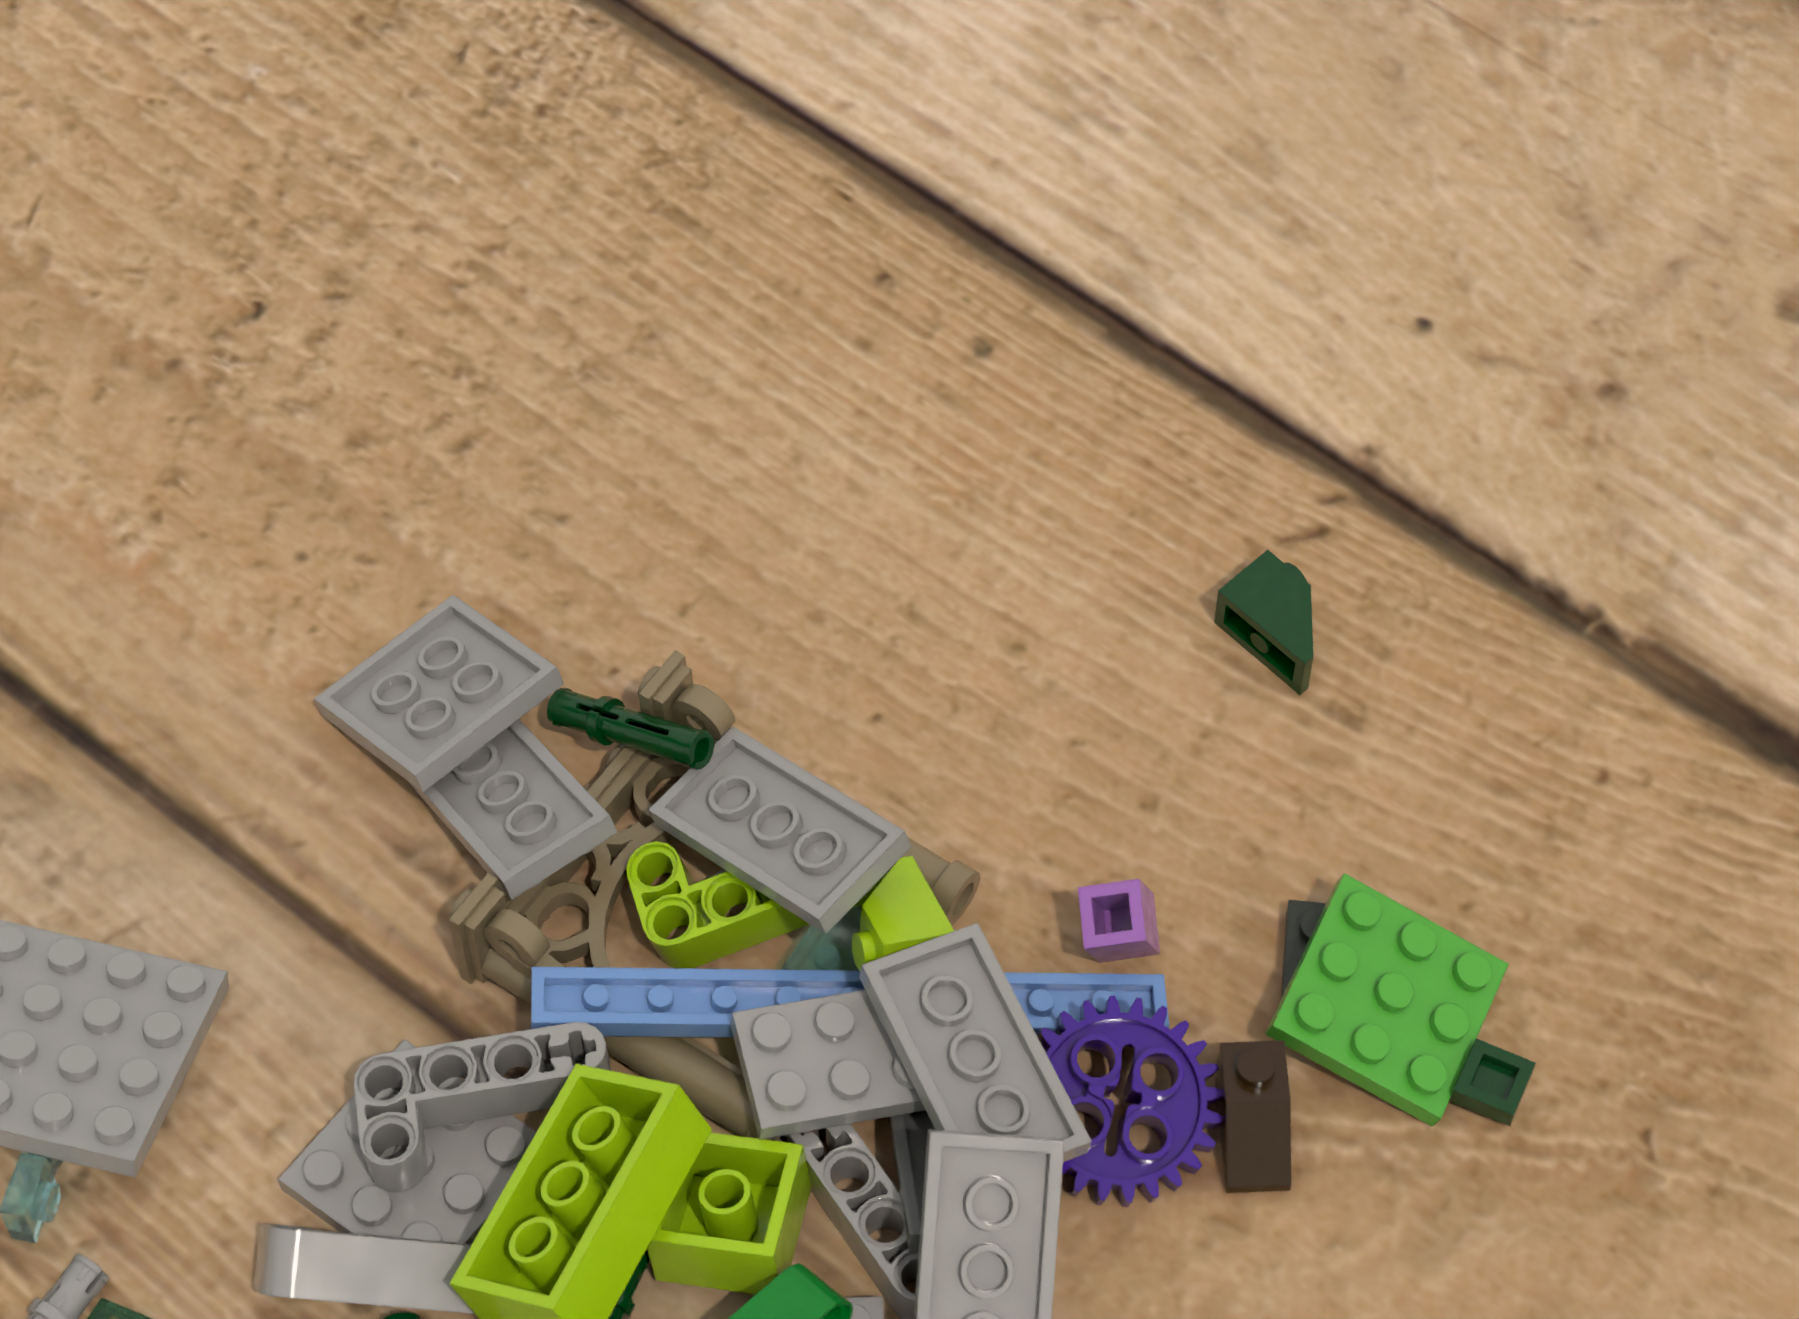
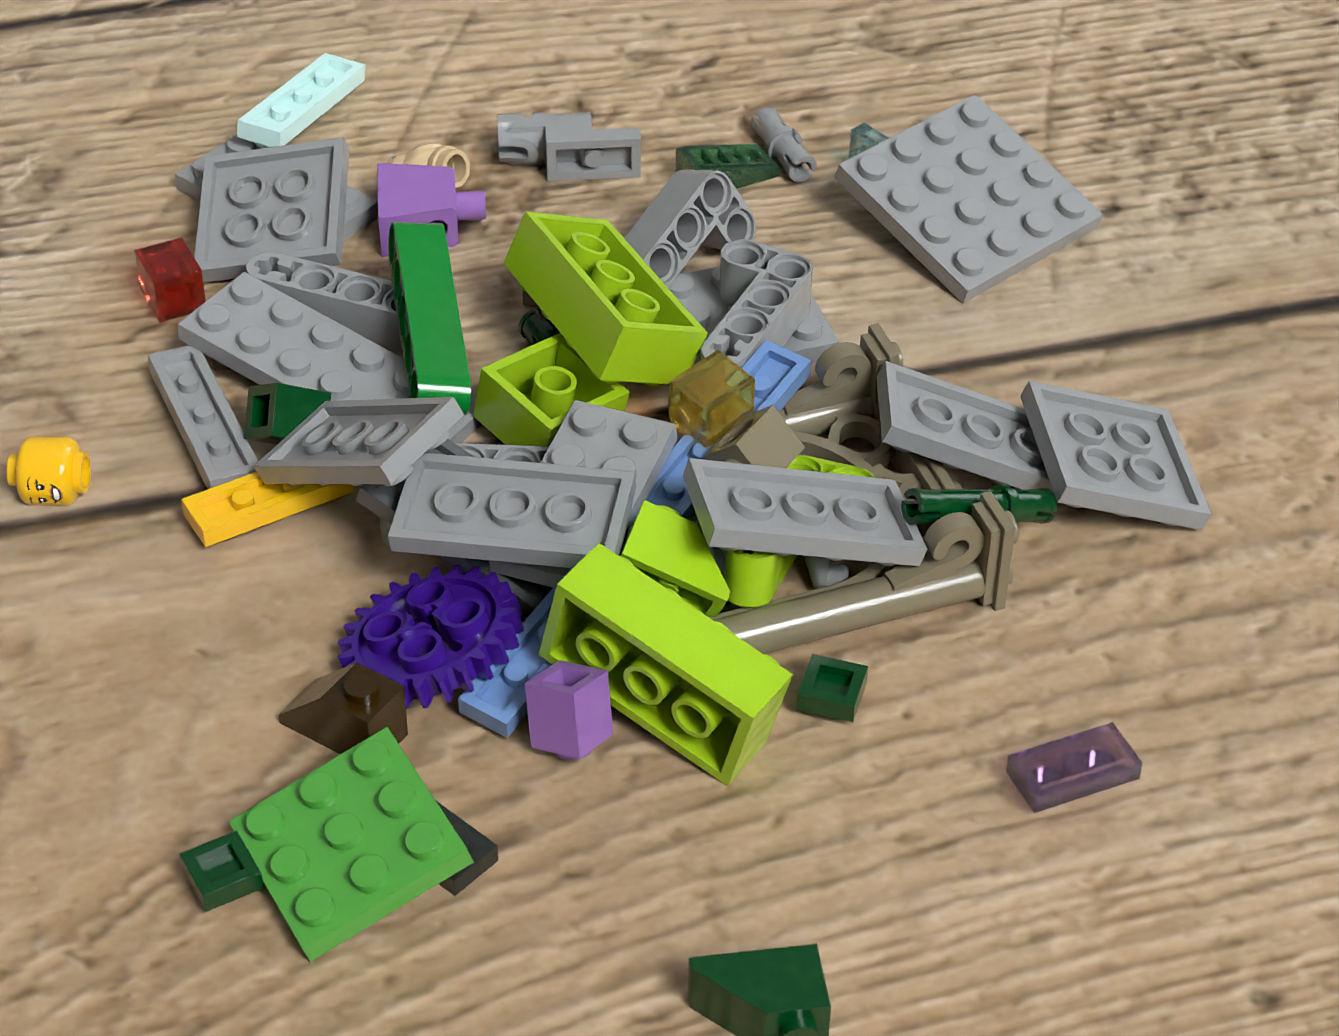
camera: 125 degrees right, 15 degrees down
none -> lime brick [538,543,793,786]
none -> clear yellow brick [669,350,755,448]
none -> dark tan brick [704,405,805,468]
none -> dark green plate [797,654,868,723]
none -> clear purple plate [1006,722,1142,813]

